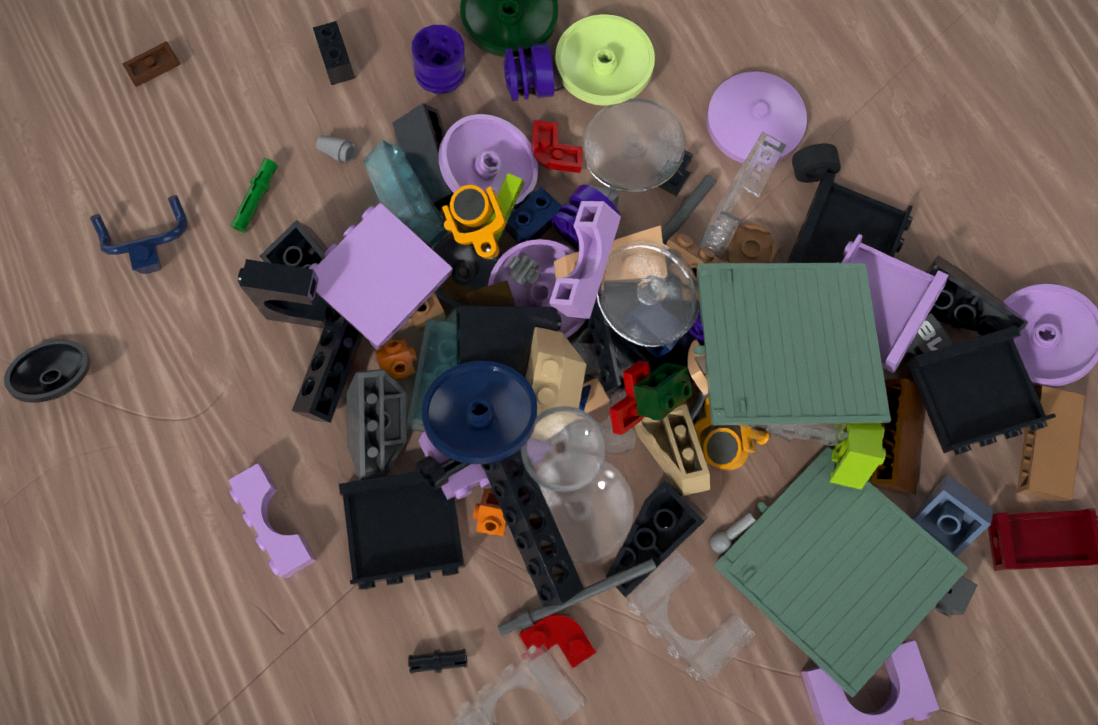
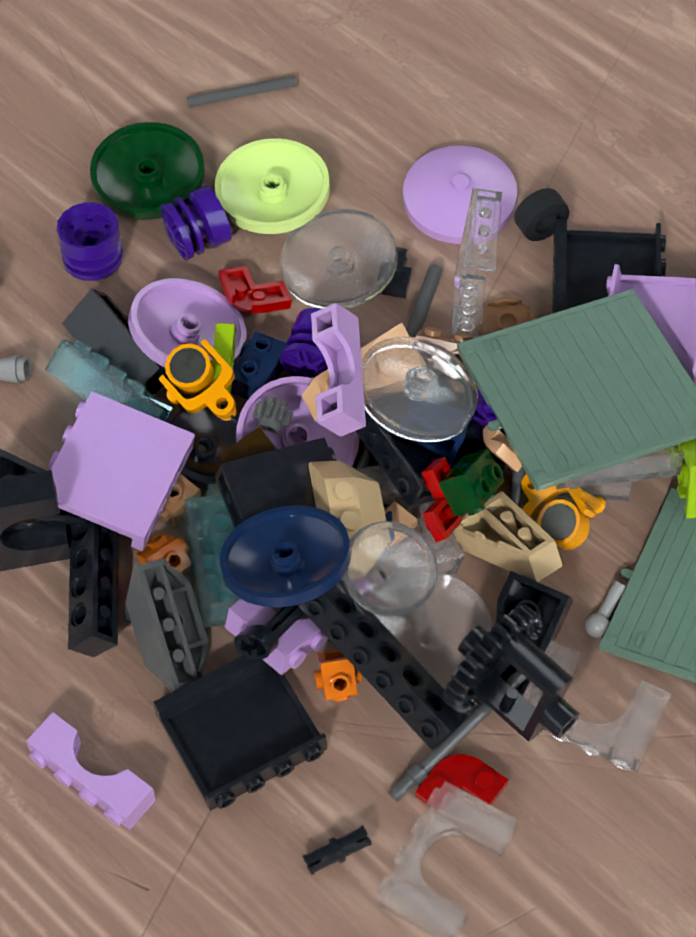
camera: 15 degrees left, 15 degrees down
none -> black piece [443,604,580,742]

